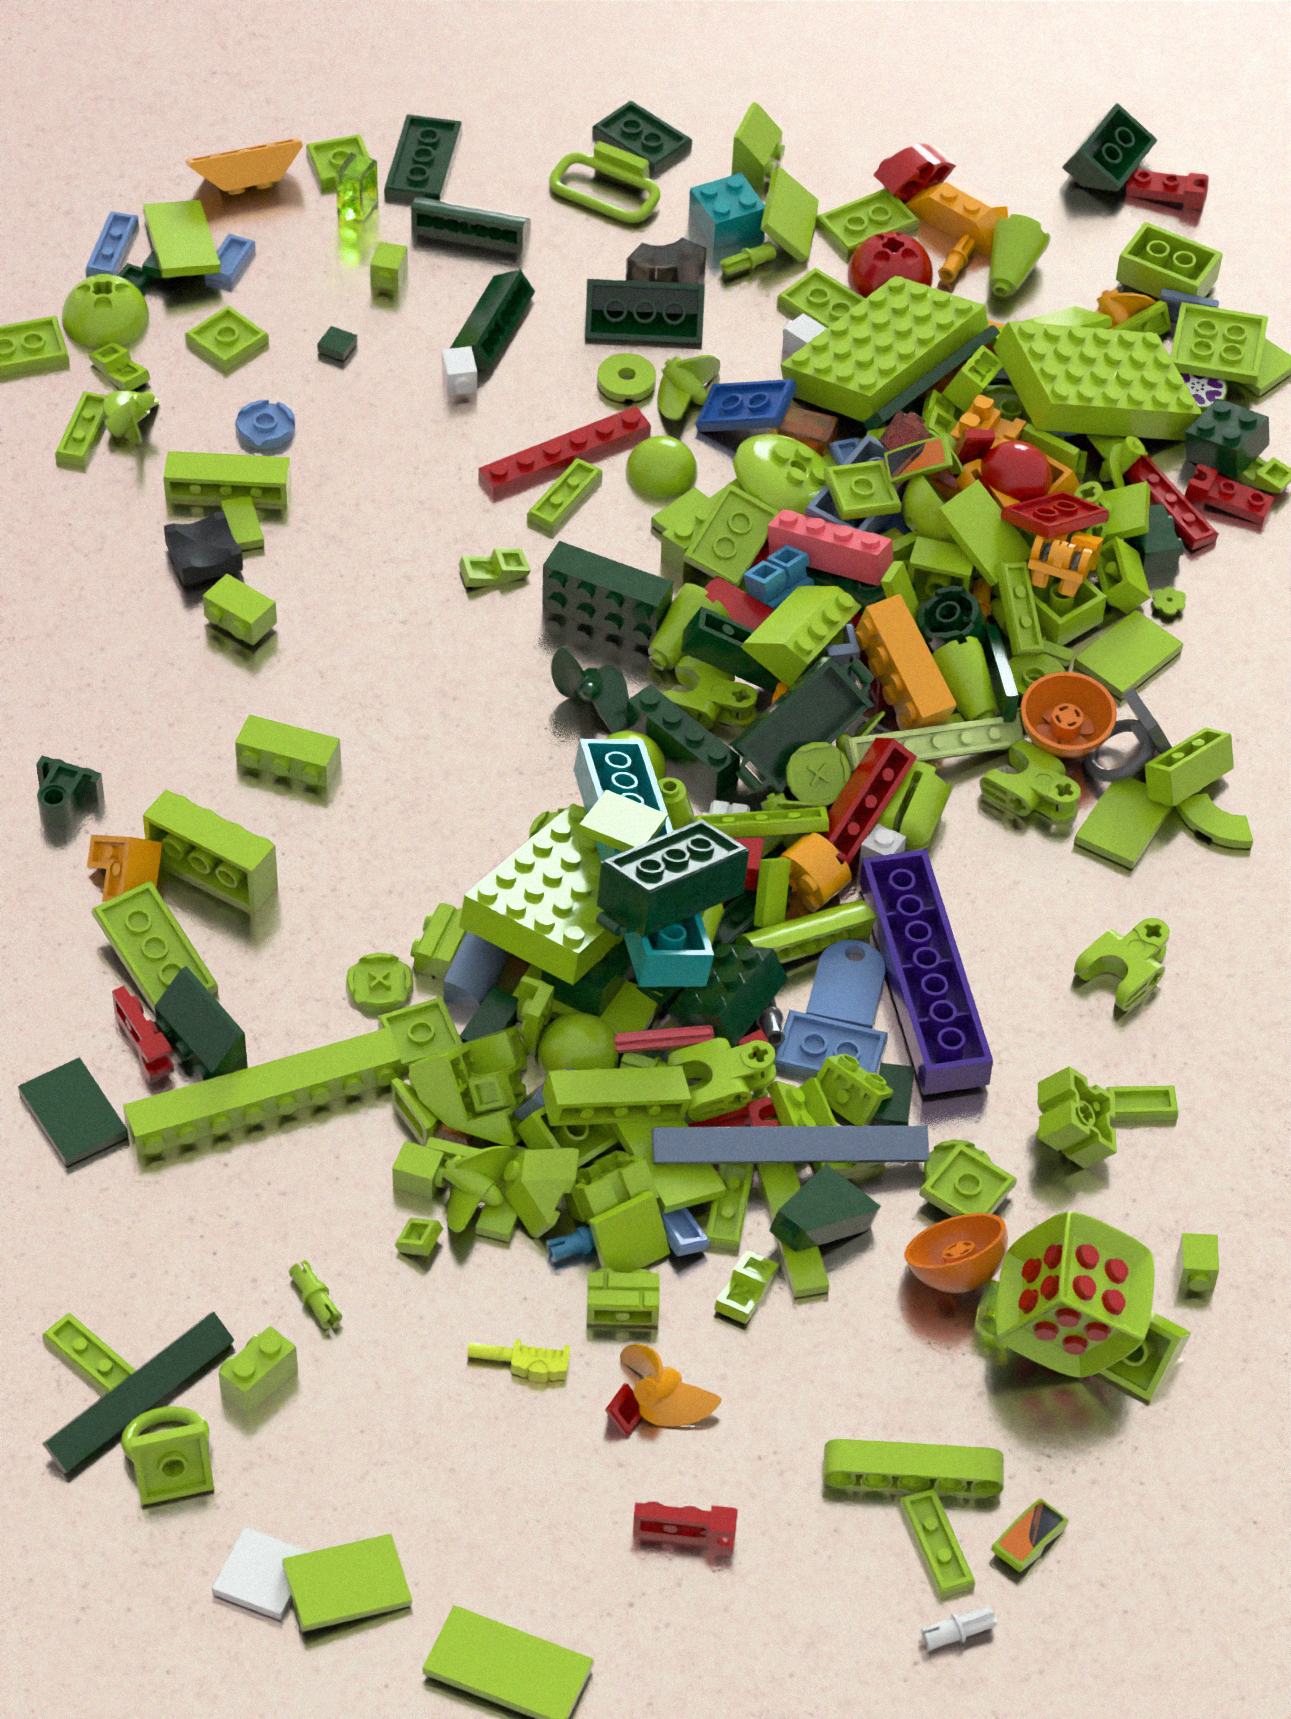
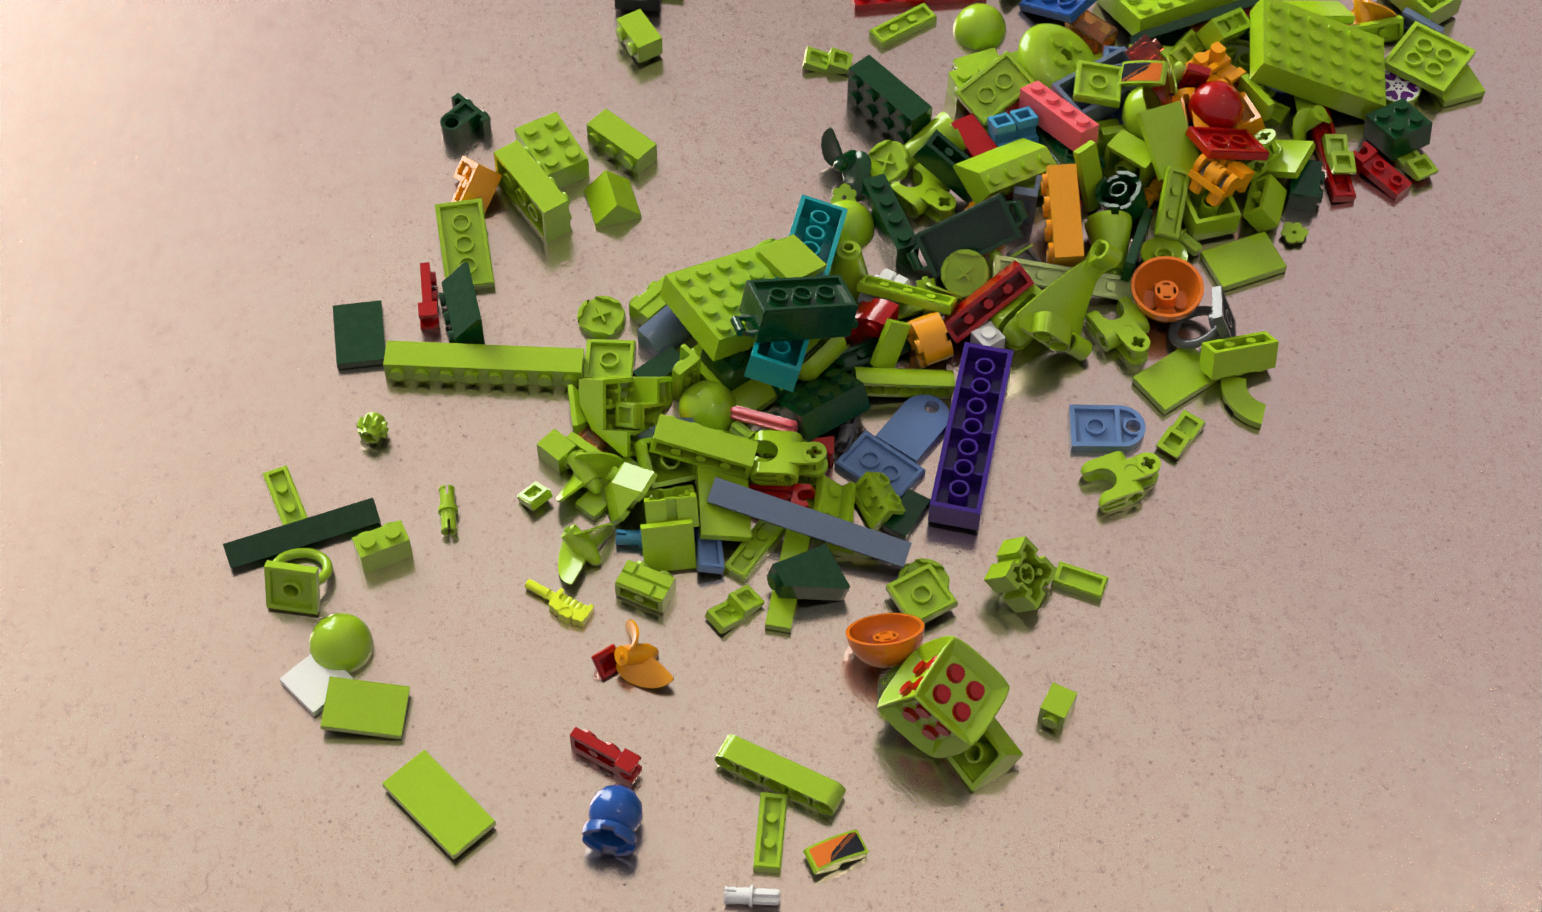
camera: 25 degrees right, 5 degrees up
none -> lime piece [309,613,373,674]
none -> lime gear [356,412,389,443]
none -> lime brick [515,112,590,189]
none -> lime piece [558,523,616,585]
none -> blue tile [582,785,643,856]
none -> lime slope [584,170,641,228]
none -> lime plant [831,183,857,204]
none -> lime tile [868,140,911,185]
none -> lime panel [1015,239,1122,361]
none -> medium blue tile [1068,404,1146,452]
none -> lime slope [1156,409,1206,459]
none -> lime slope [1322,134,1357,174]

